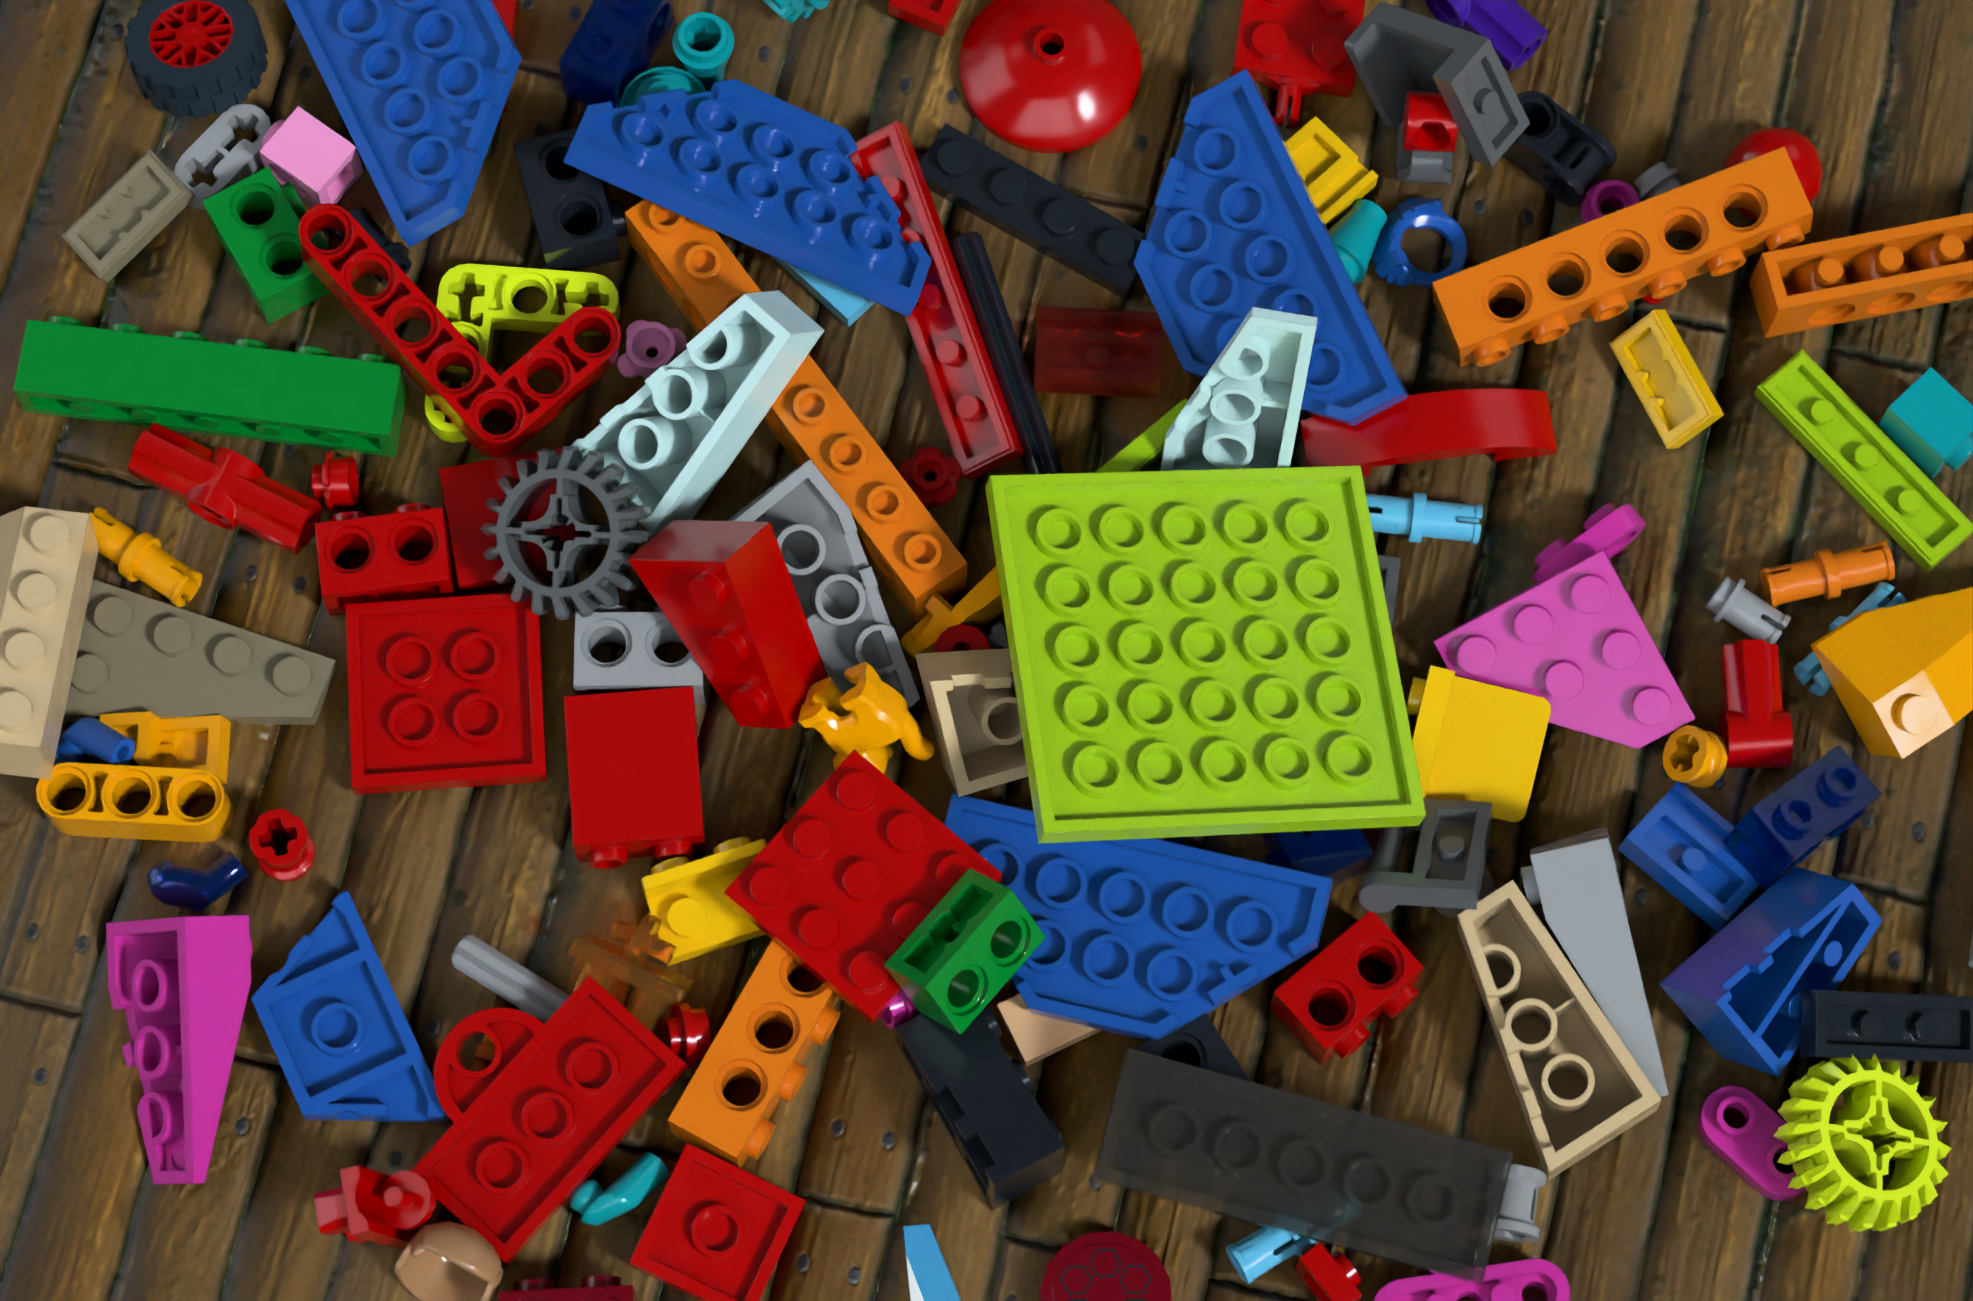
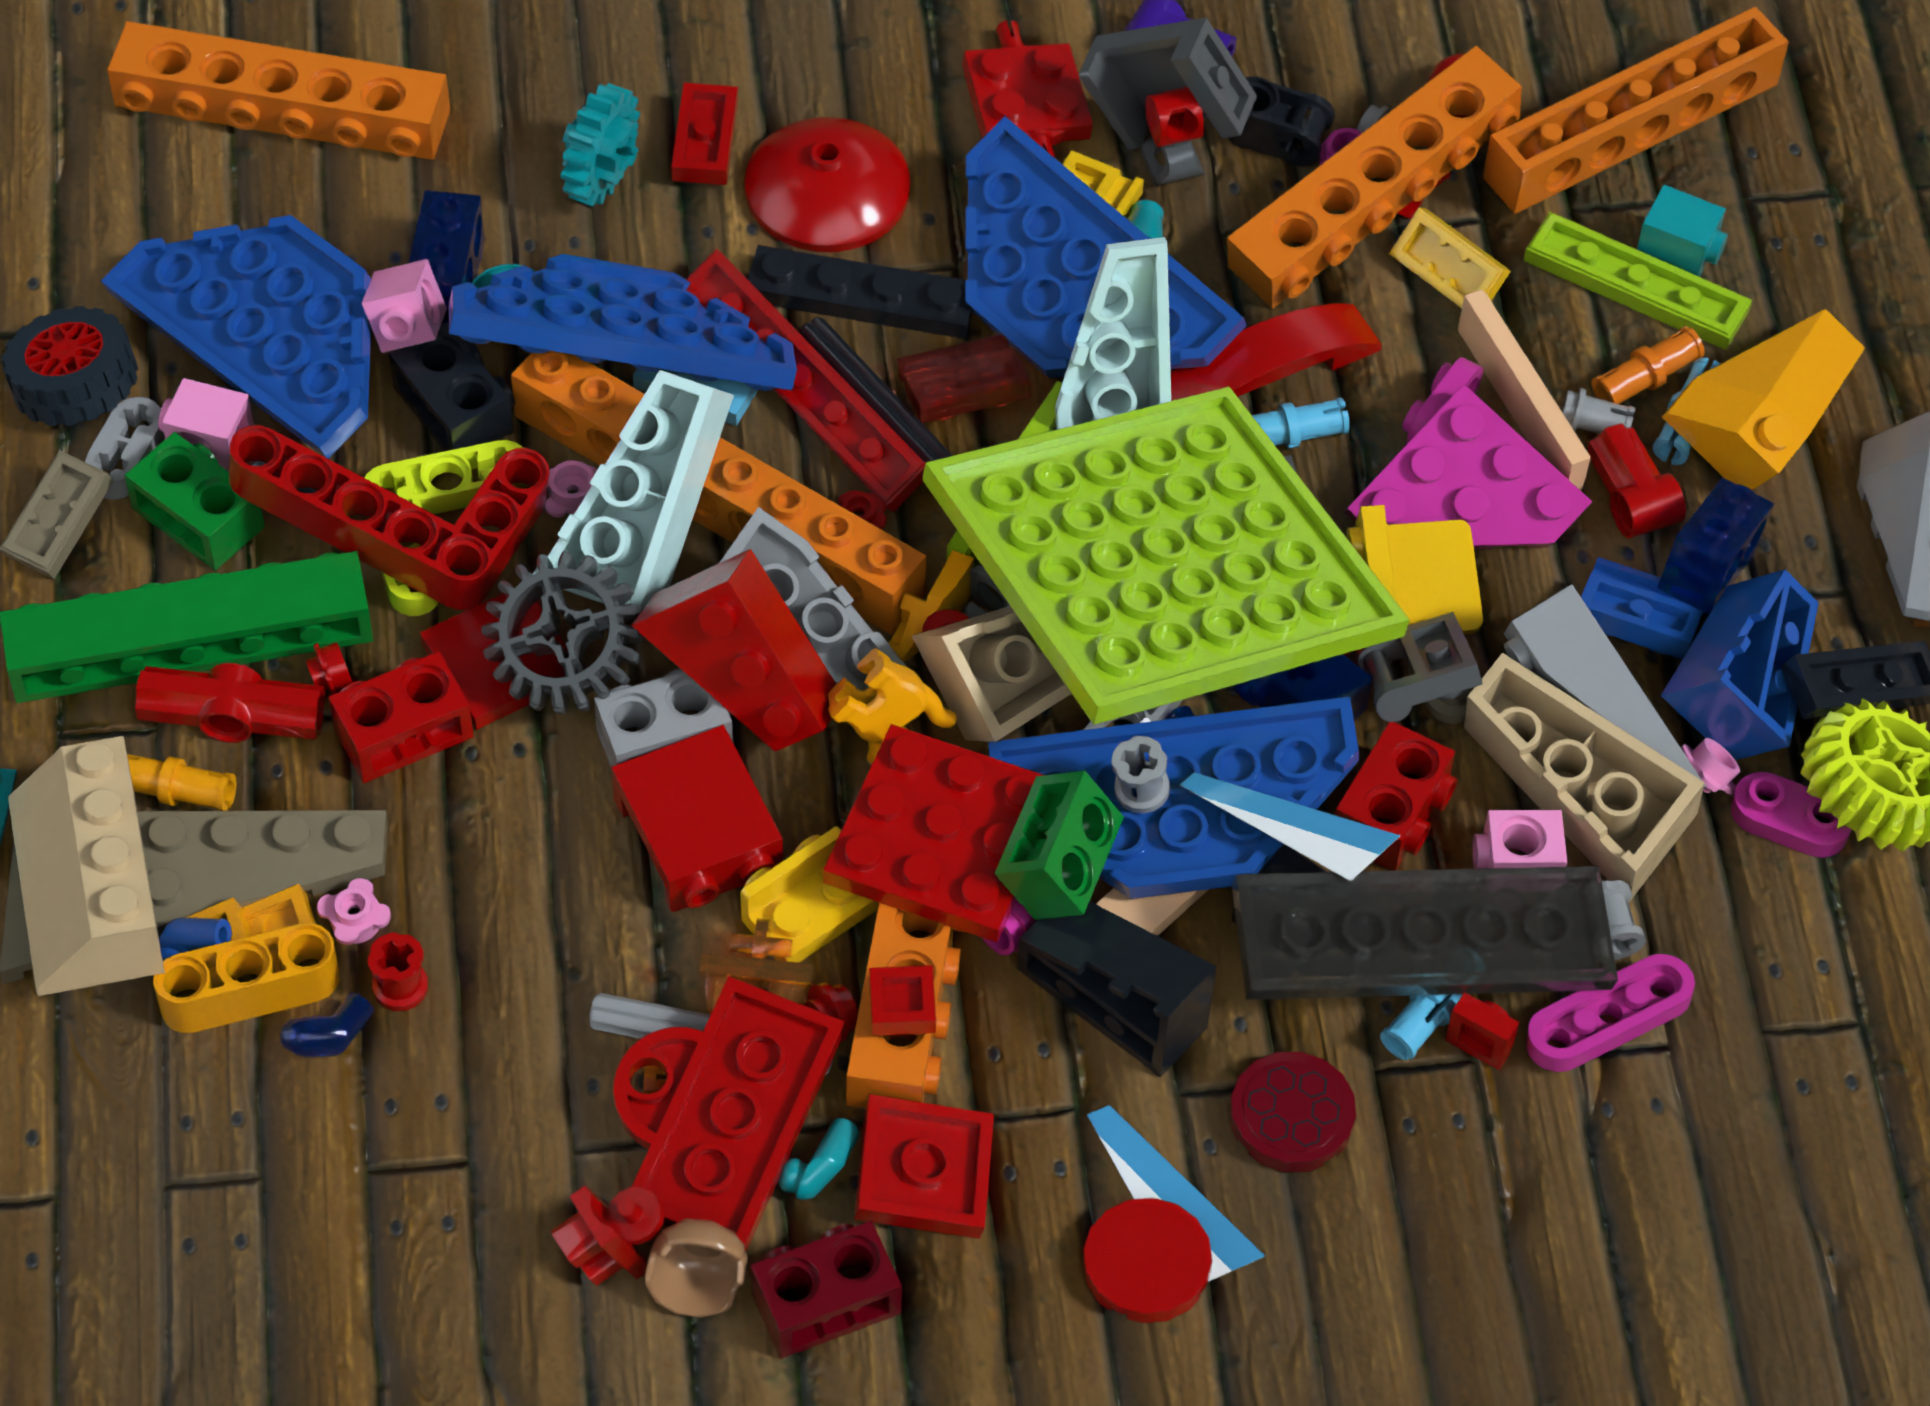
camera: 20 degrees left, 15 degrees down
dark pink wedge [106,915,253,1184] -> none
blue wing [251,890,450,1122] -> none
red plate [345,593,548,795] -> none
teal cone [673,12,734,88] -> none
blue piece [1373,196,1467,287] -> none
light orange bush [1663,725,1728,788] -> none
none -> bright pink plate [317,878,391,945]
none -> bright pink brick [362,259,447,353]
none -> red plate [869,965,936,1036]
none -> light grey bush [1111,736,1170,814]
none -> sticker [1180,772,1401,881]
none -> light nougat tile [1458,290,1591,492]
none -> bright pink brick [1472,810,1567,894]
none -> bright pink plate [1680,738,1740,795]

